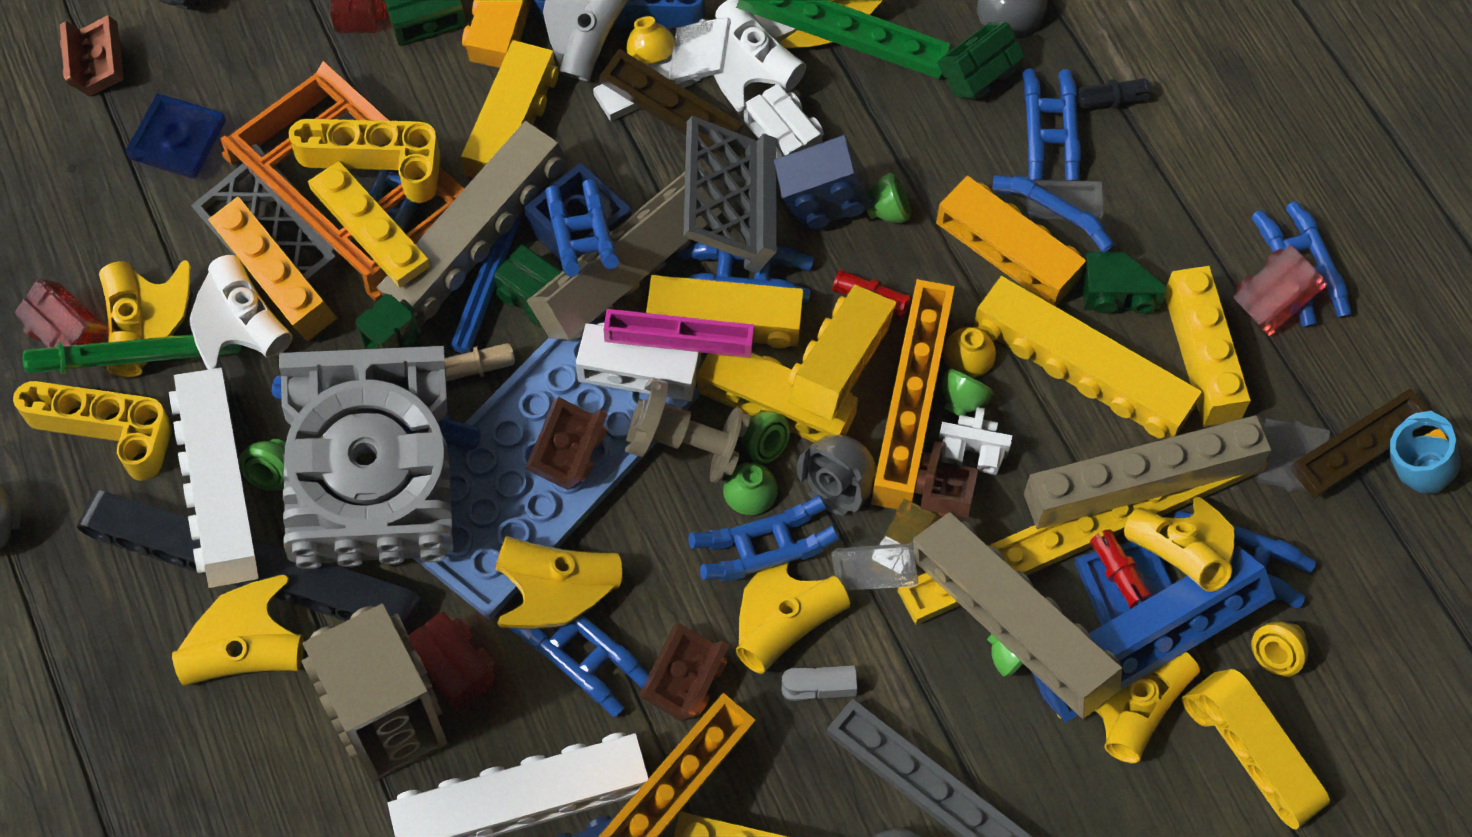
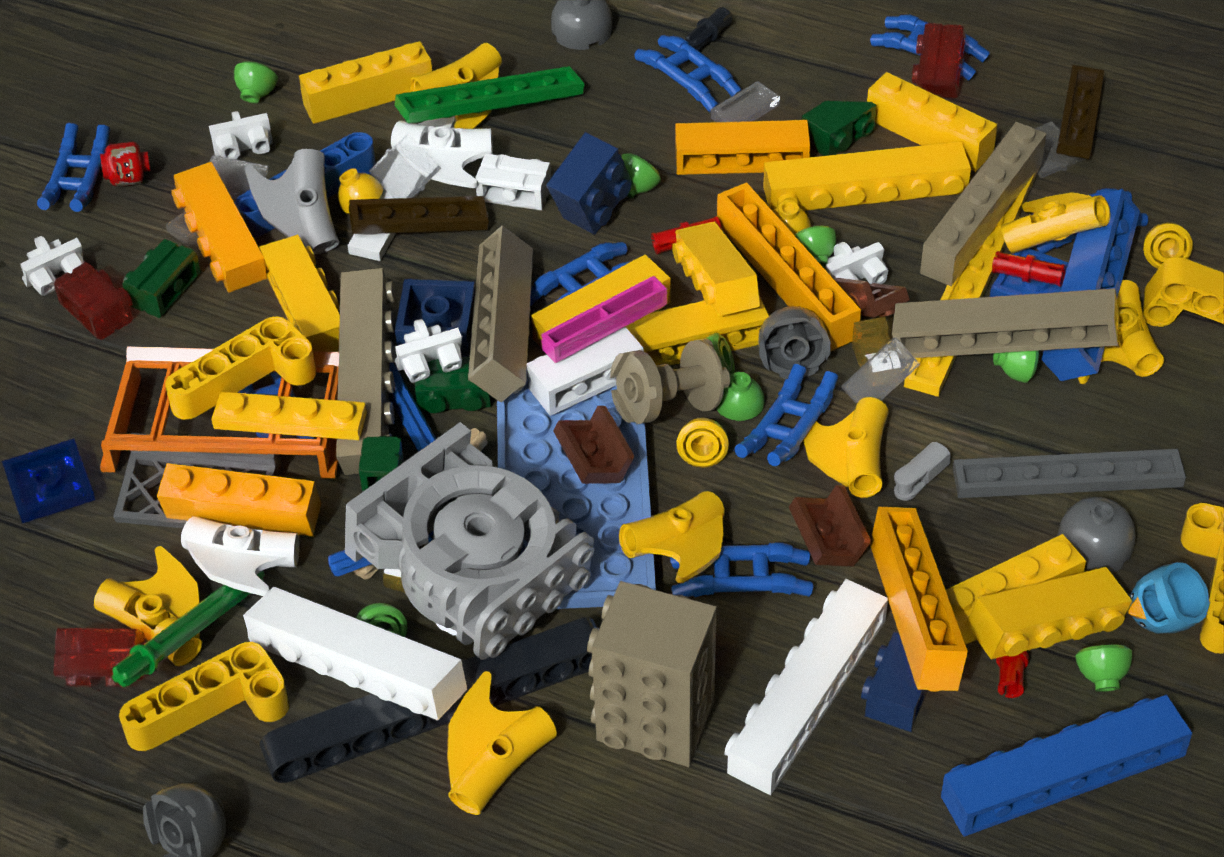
camera: 40 degrees left, 15 degrees down
blue piece [545,179,619,277] -> none
dark grey fence [683,116,776,273] -> none
dark green brick [937,21,1025,100] -> none
blue piece [993,175,1116,252] -> none
dark azure piece [1390,411,1461,495] -> none
none -> white hips [395,319,462,383]
none -> yellow brick [677,418,729,468]

